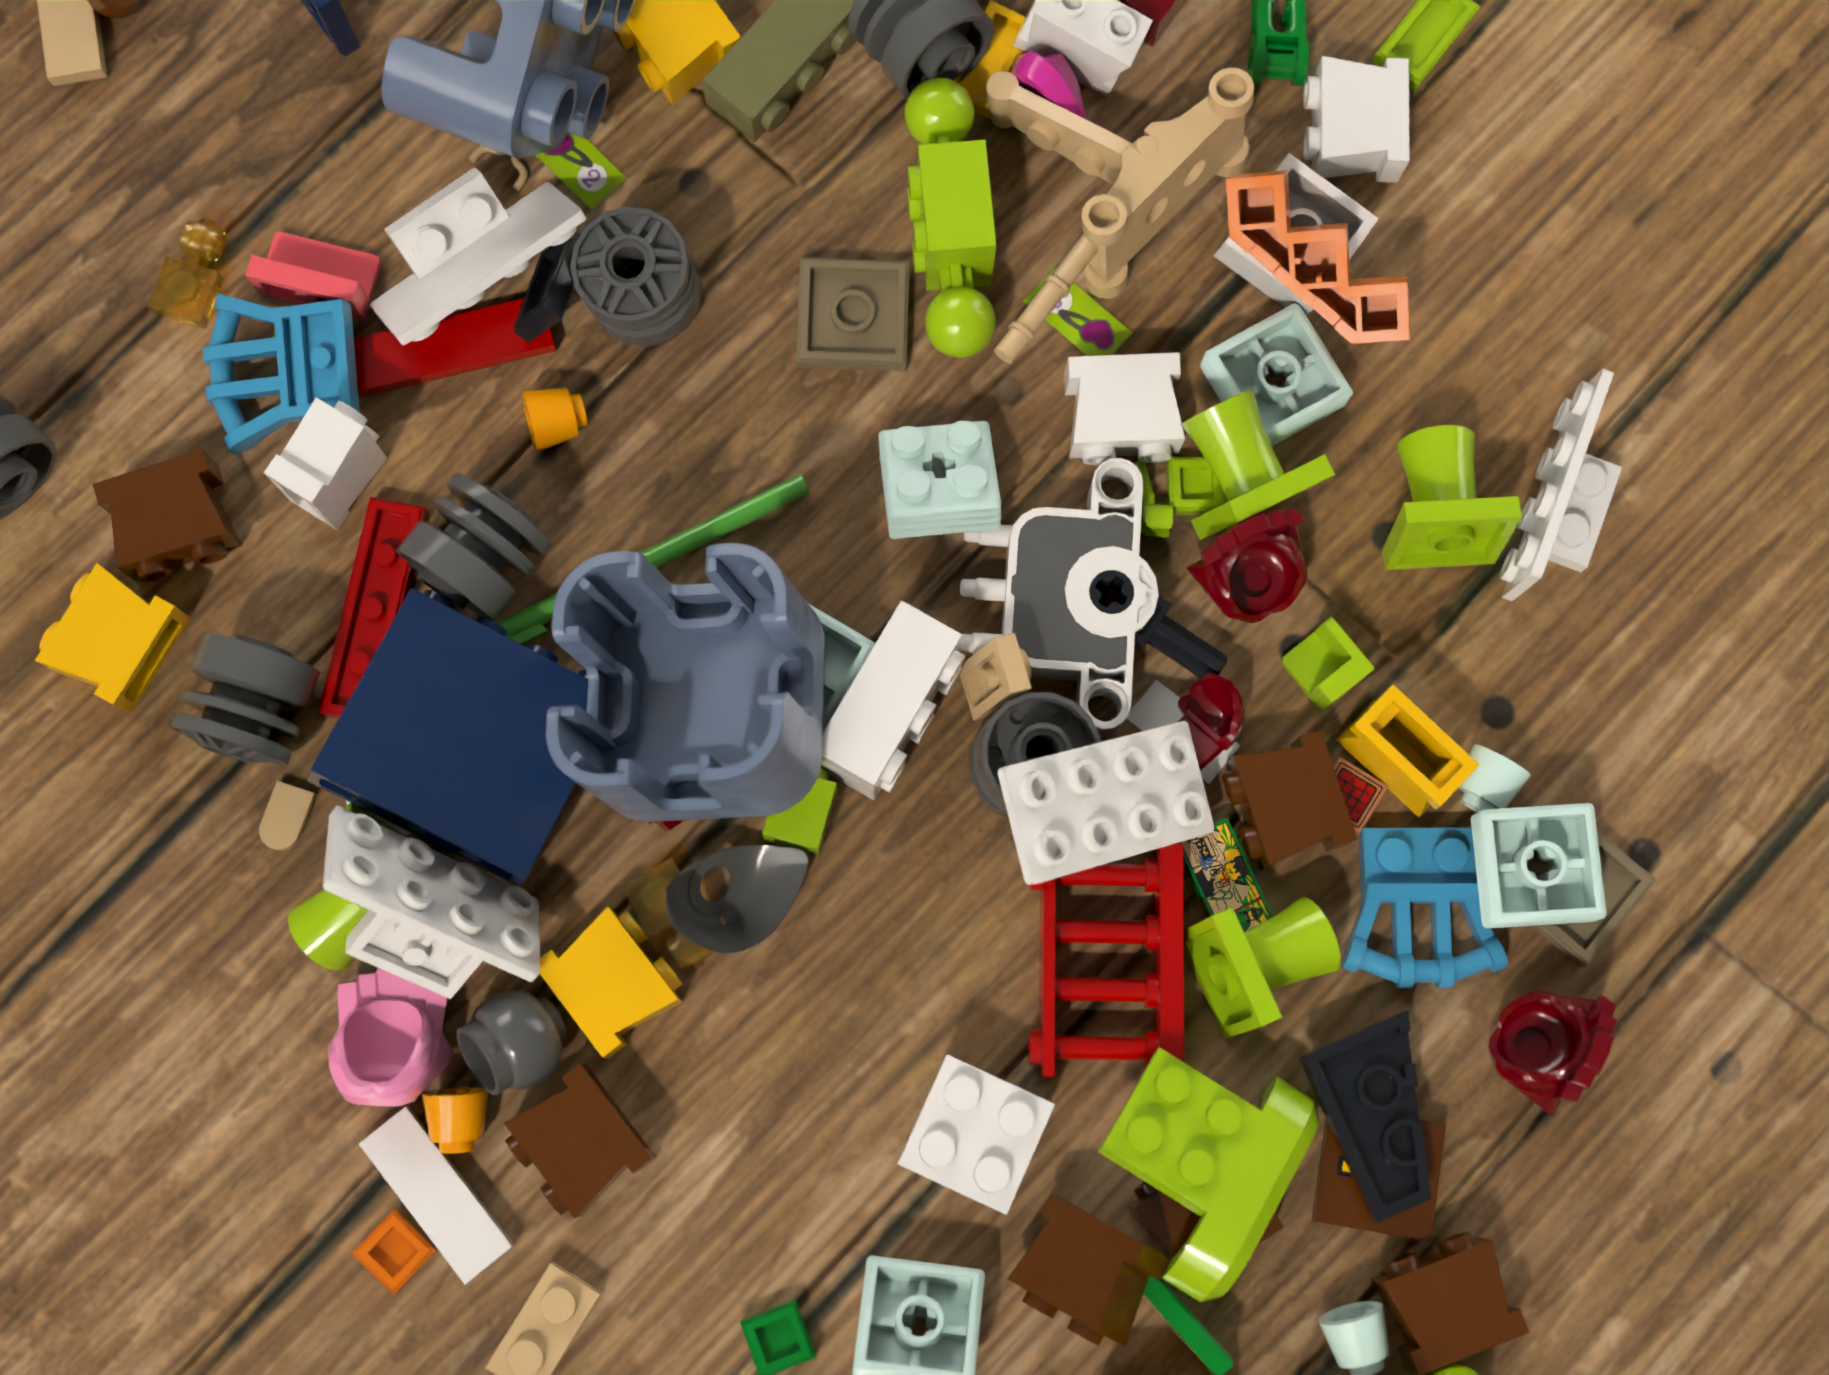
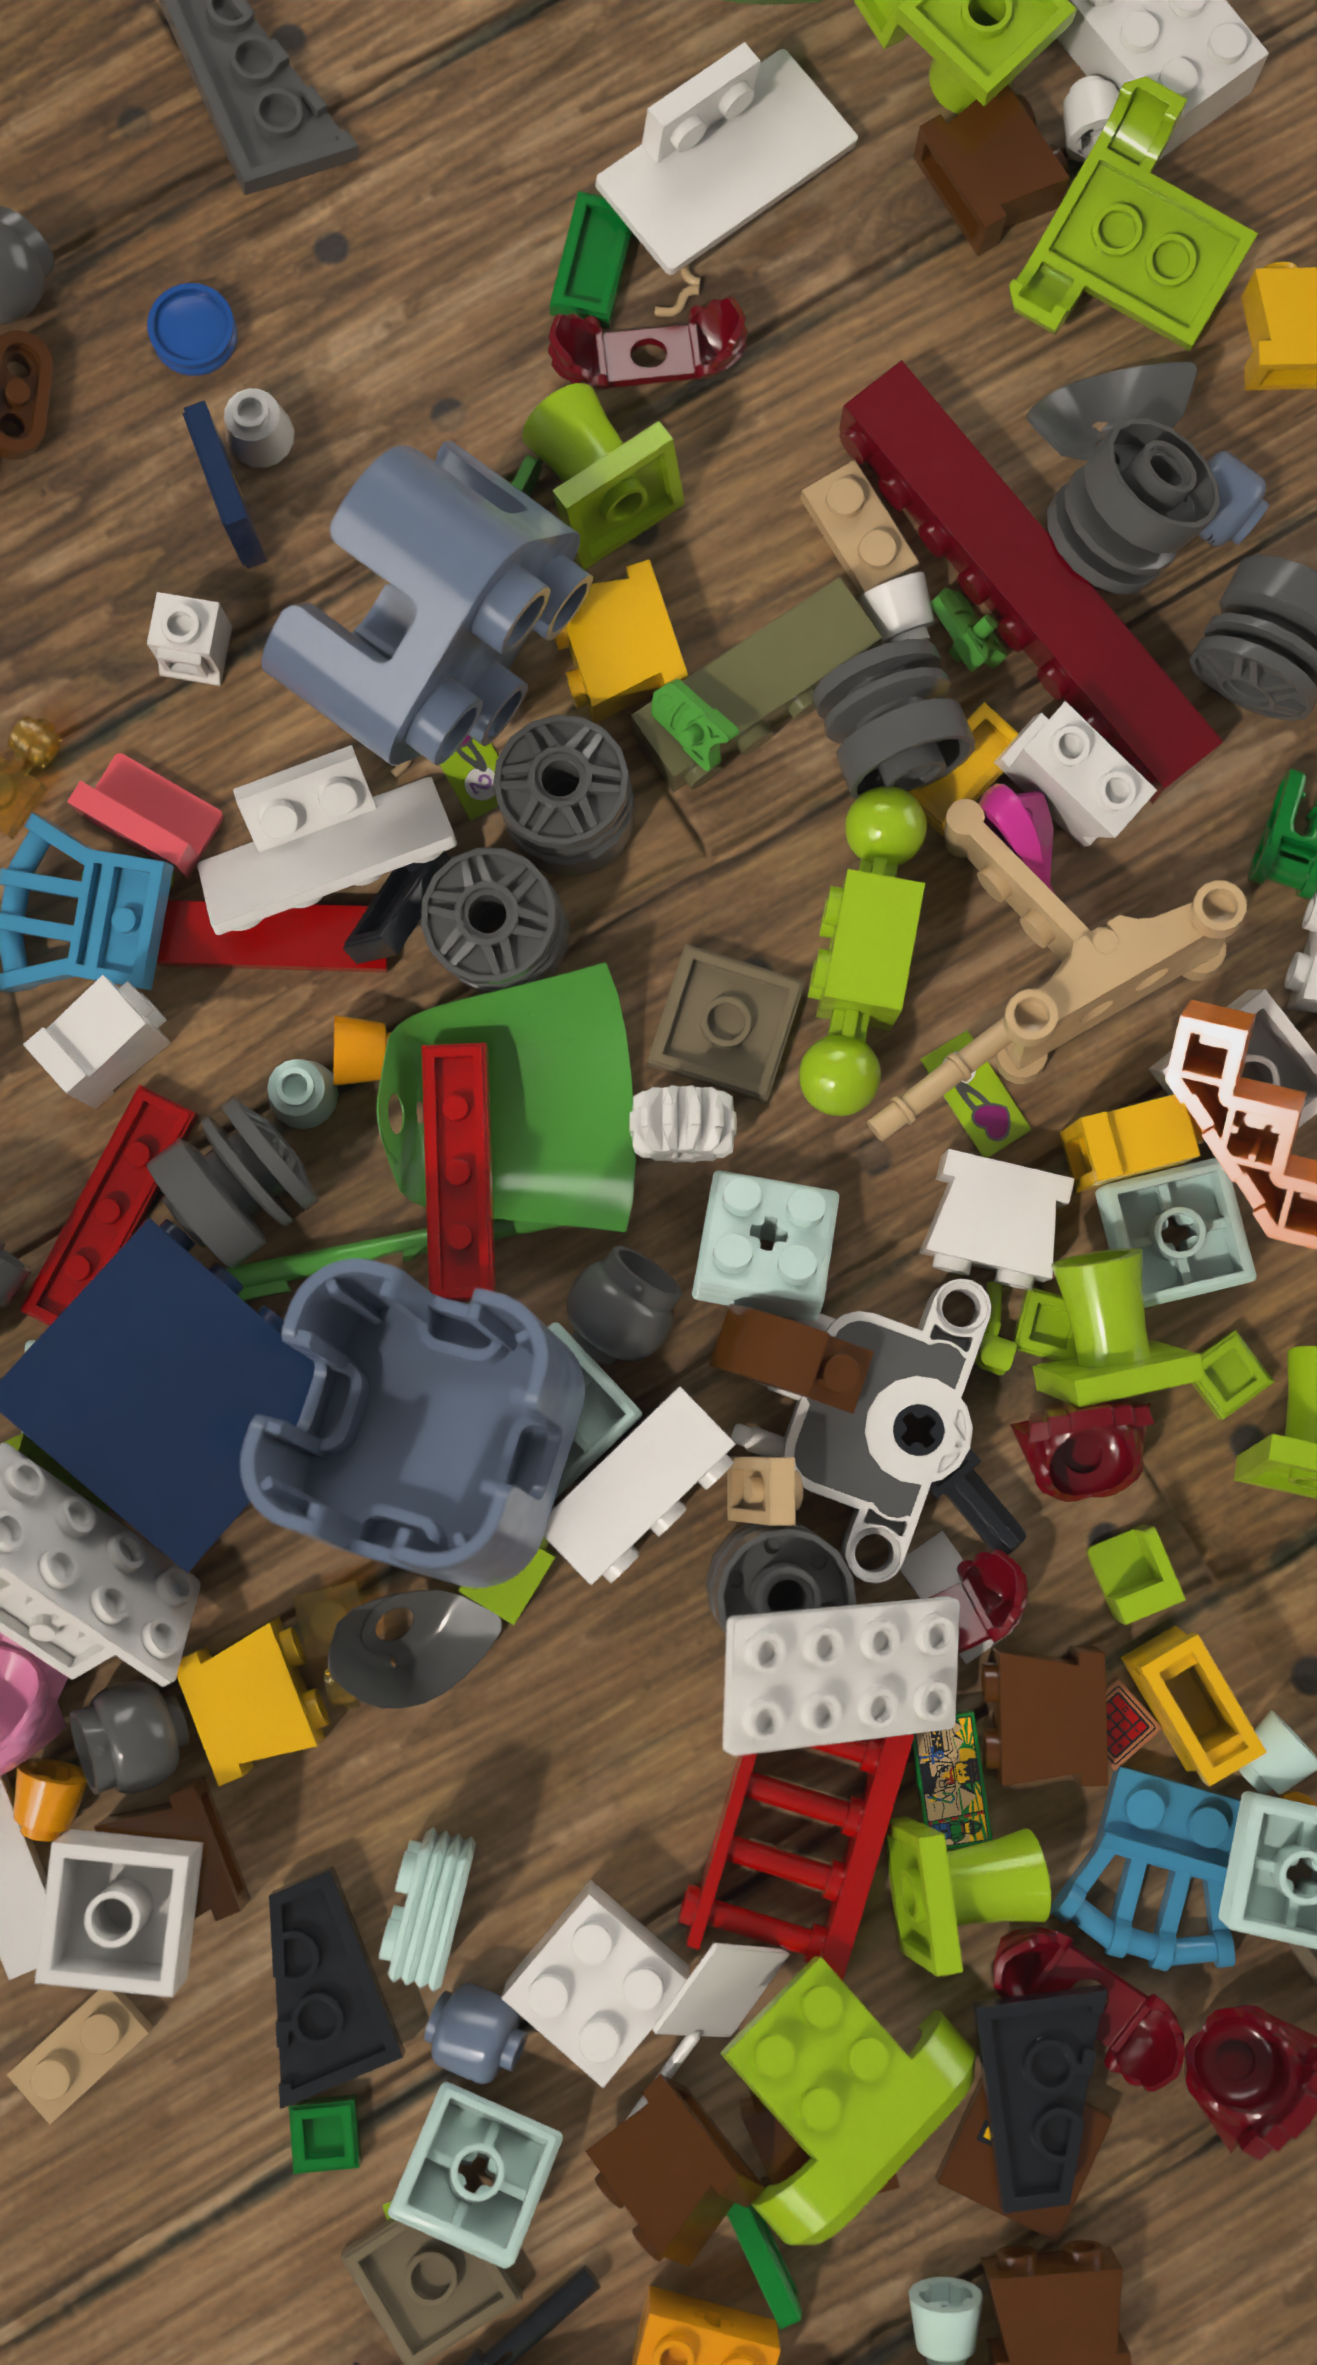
camera: 20 degrees right, 5 degrees up
none -> white brick [35,1829,203,1997]
none -> white window [147,592,232,686]
none -> light aqua hat [267,1059,339,1129]
none -> black wing [269,1866,405,2109]
none -> bright green piece [376,962,636,1233]
none -> light aqua brick [379,1827,476,1992]
none -> red tile [421,1043,496,1302]
none -> sand blue head [424,1983,528,2084]
none -> dark grey wheel [493,715,636,877]
none -> dark grey piece [566,1246,682,1365]
none -> white piece [626,1943,791,2120]
none -> white gear [629,1085,737,1163]
none -> bright green piece [651,679,740,771]
none -> reddish brown brick [709,1304,874,1414]
none -> dark red piece [993,1927,1185,2092]
none -> yellow hips [1059,1094,1204,1193]
none -> lime tile [1191,1330,1274,1420]

